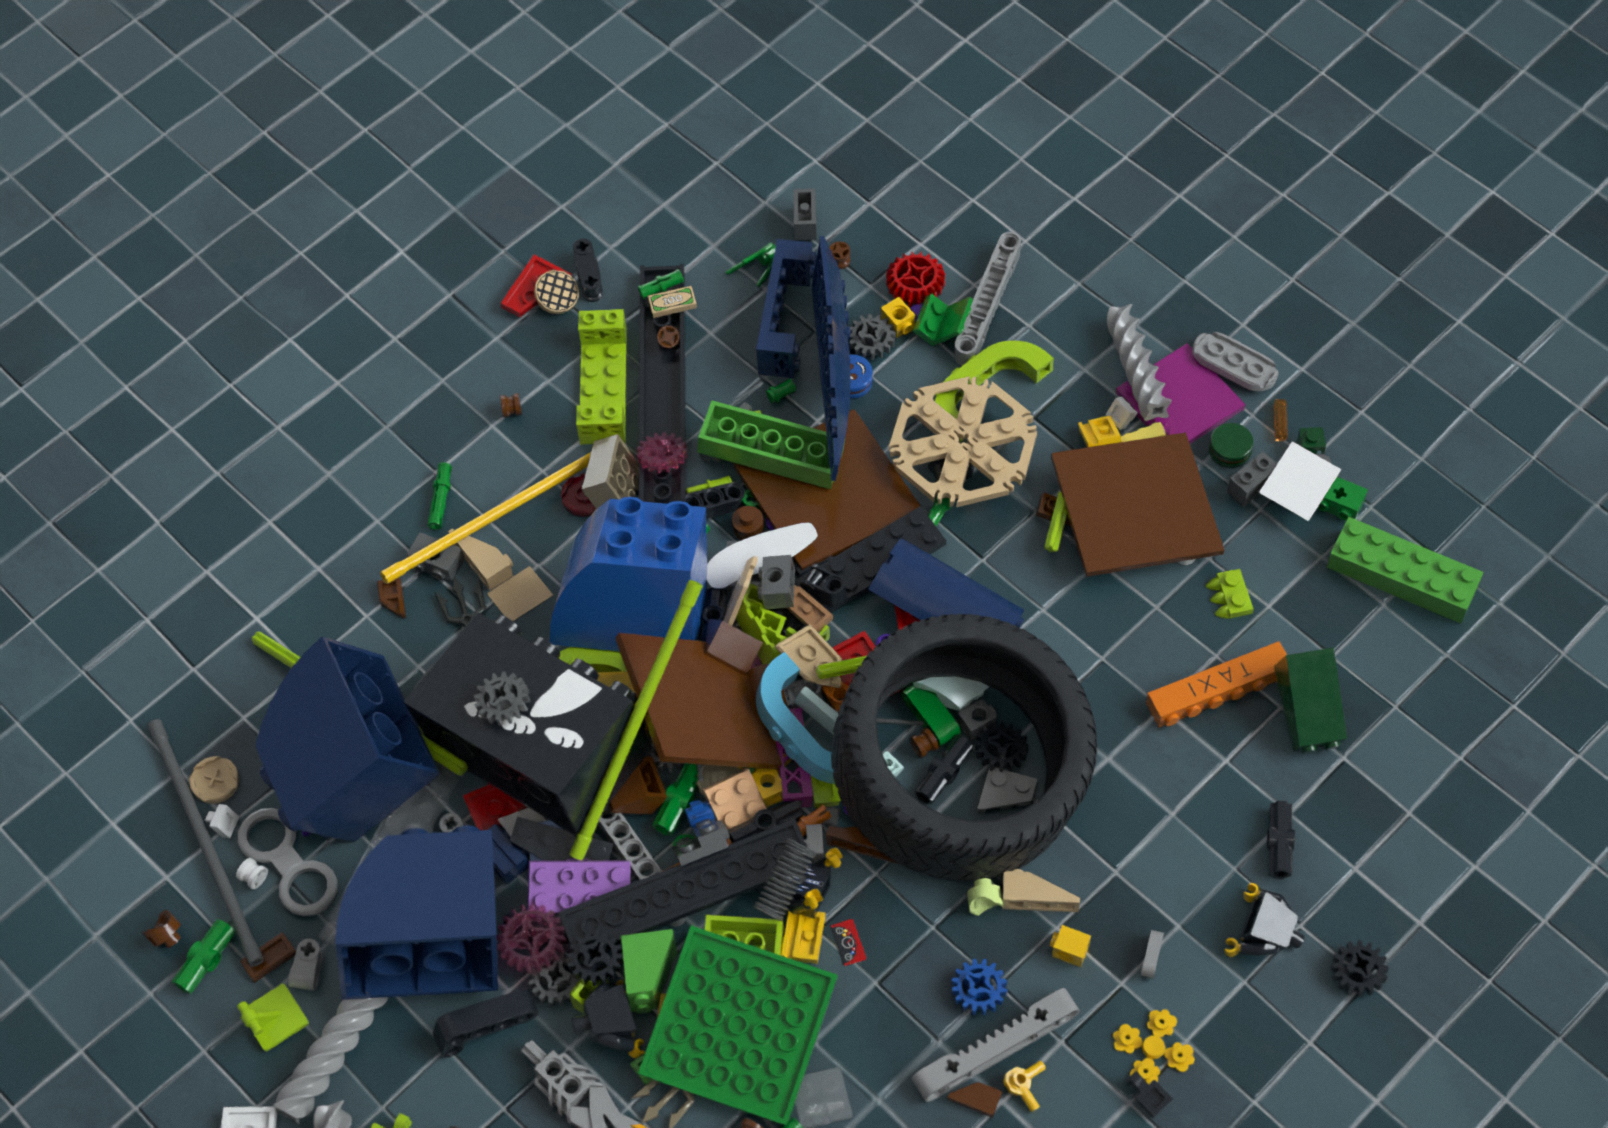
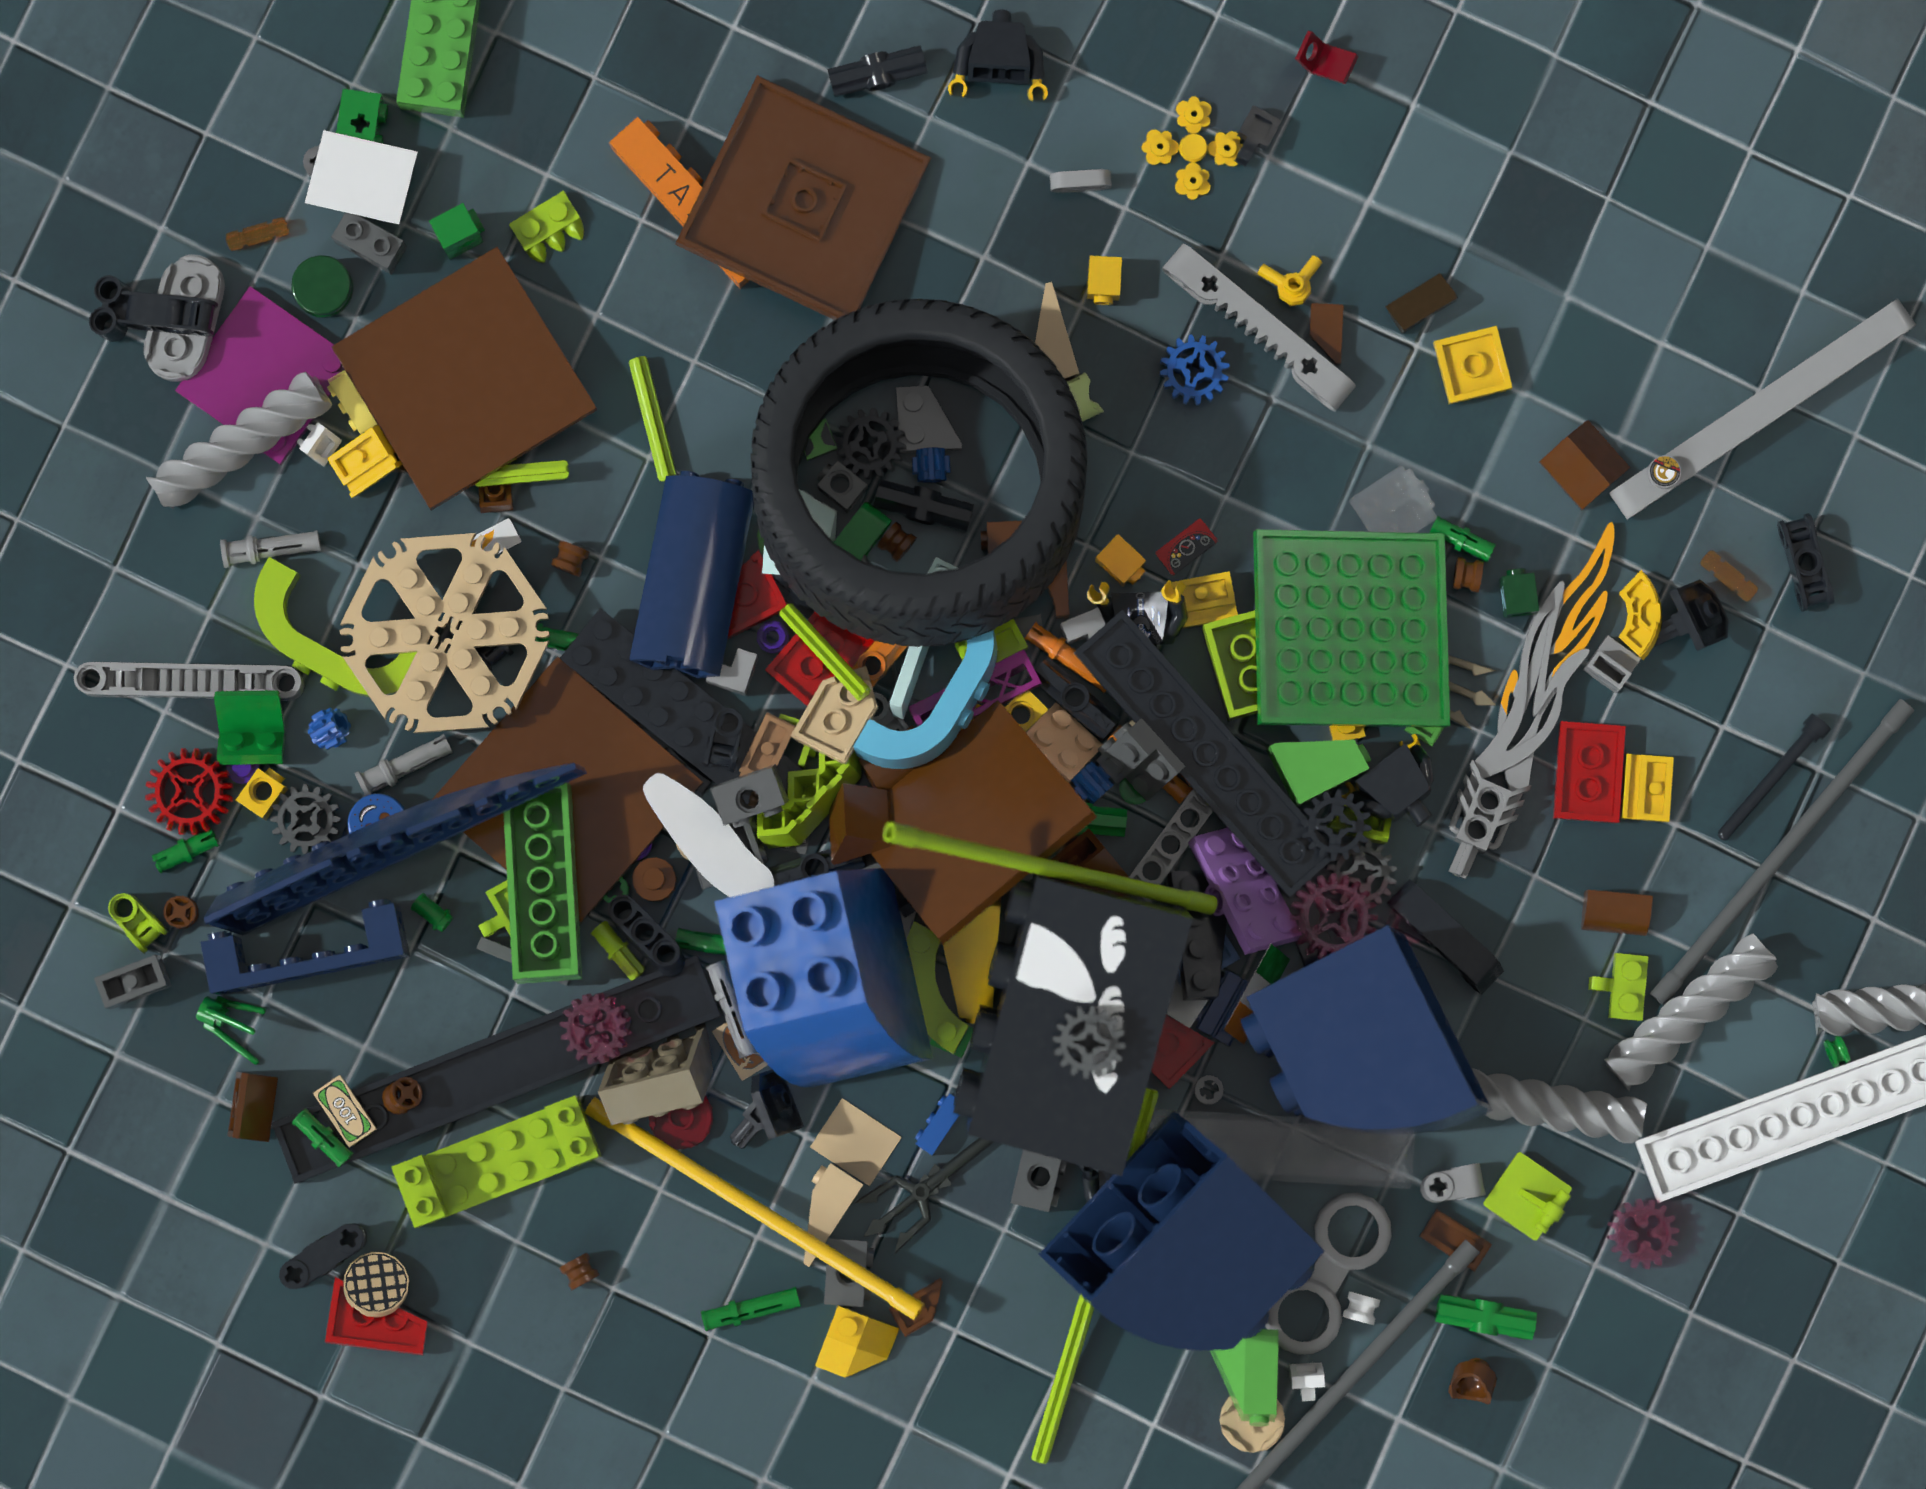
camera: 115 degrees left, 25 degrees up
tan tile [723,556,758,626] -> none
dark grey piece [753,838,816,921] -> none
dark green slope [1274,647,1347,754] -> none
dark green brick [1296,427,1326,454] -> none
none -> black piece [89,275,218,342]
none -> lime piece [108,893,169,954]
none -> green pin [152,827,220,874]
none -> light grey pin [220,530,321,568]
none -> reddish brown slope [227,1072,278,1142]
none -> blue gear [307,707,351,750]
none -> light grey pin [354,734,453,796]
none -> green brick [429,203,485,260]
none -> white sticker [471,518,521,554]
none -> reddish brown wheel [551,541,590,577]
none -> lime axle [629,356,677,482]
none -> reddish brown tile [675,75,931,320]
none -> light grey piece [706,648,759,696]
none -> black piece [730,1069,804,1149]
none -> bright green tile [804,418,838,461]
none -> yellow slope [815,1305,899,1378]
none -> blue gear [912,447,951,483]
none -> light orange brick [1095,534,1146,587]
none -> bright green slope [1210,1329,1279,1426]
none -> sticker [1224,944,1290,1044]
none -> clear pink gear [1607,1198,1679,1270]

